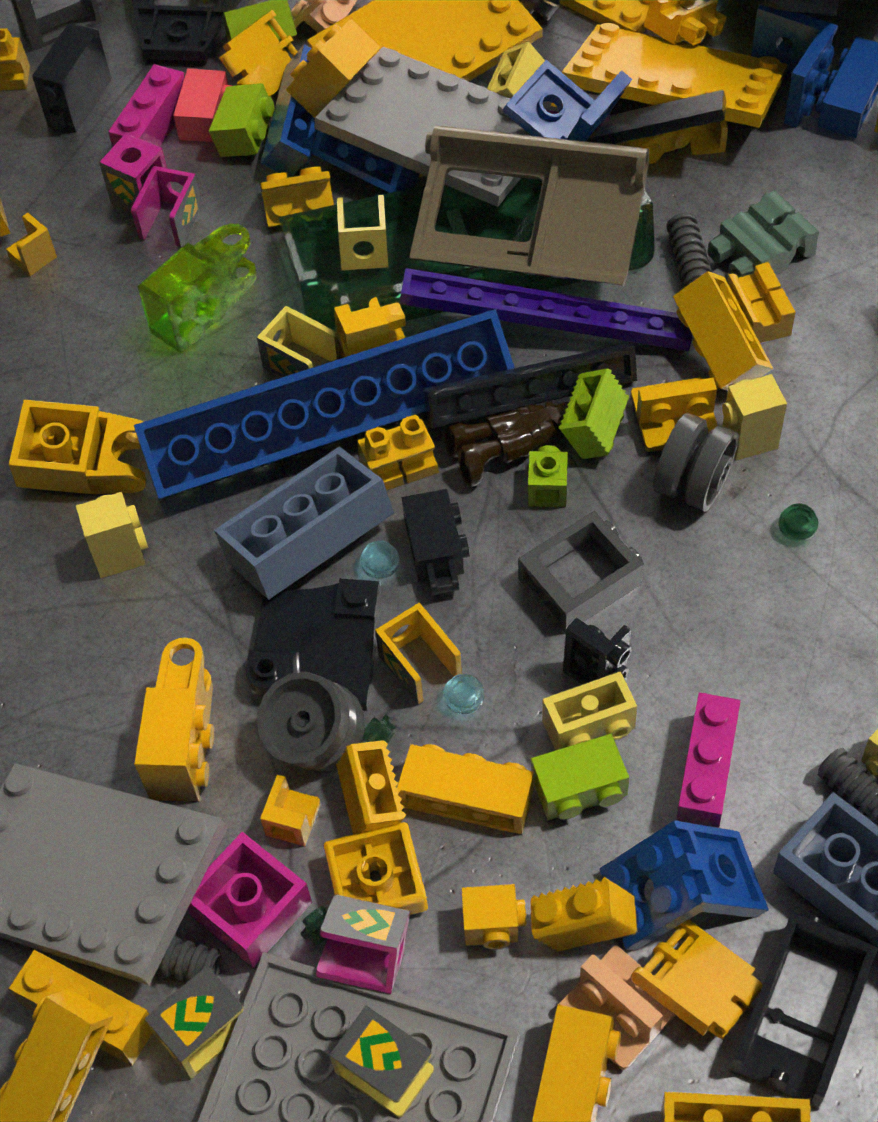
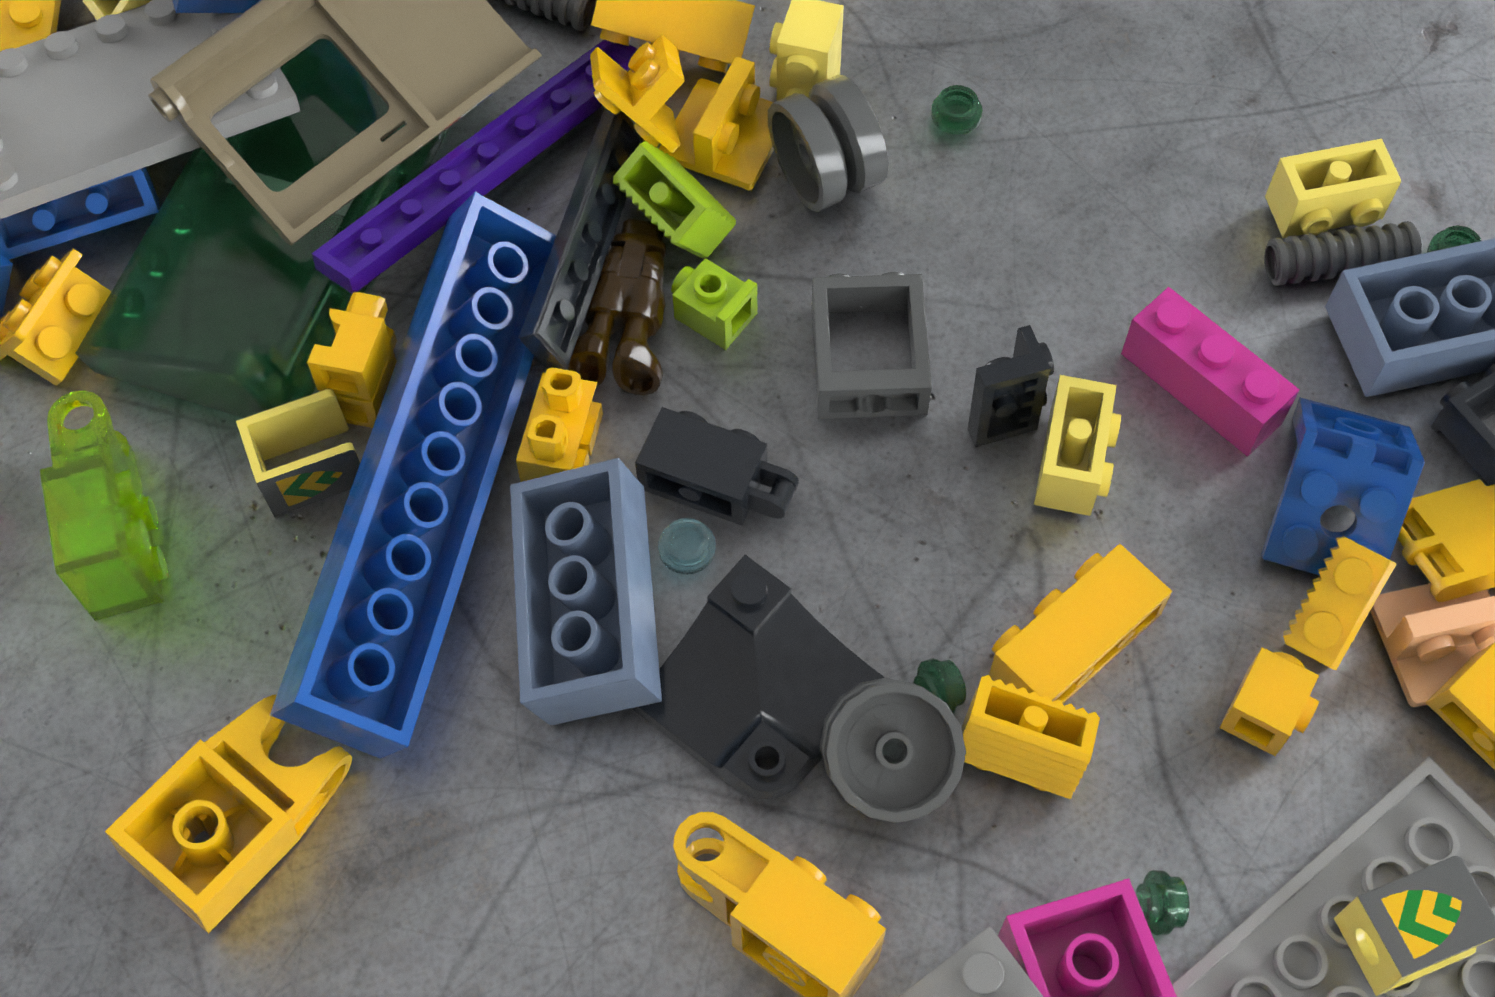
camera: 60 degrees left, 5 degrees up
light yellow brick [76,492,149,578] -> none
yellow panel [260,775,321,846] -> none
piece [316,895,410,994] -> none
yellow brick [324,822,428,915] -> none
light yellow piece [337,195,388,270] -> none
yellow piece [375,602,462,705] -> none
clear light blue plate [443,674,484,714] -> none
lime brick [531,733,630,820] -> none
none -> yellow bracket [590,34,685,153]

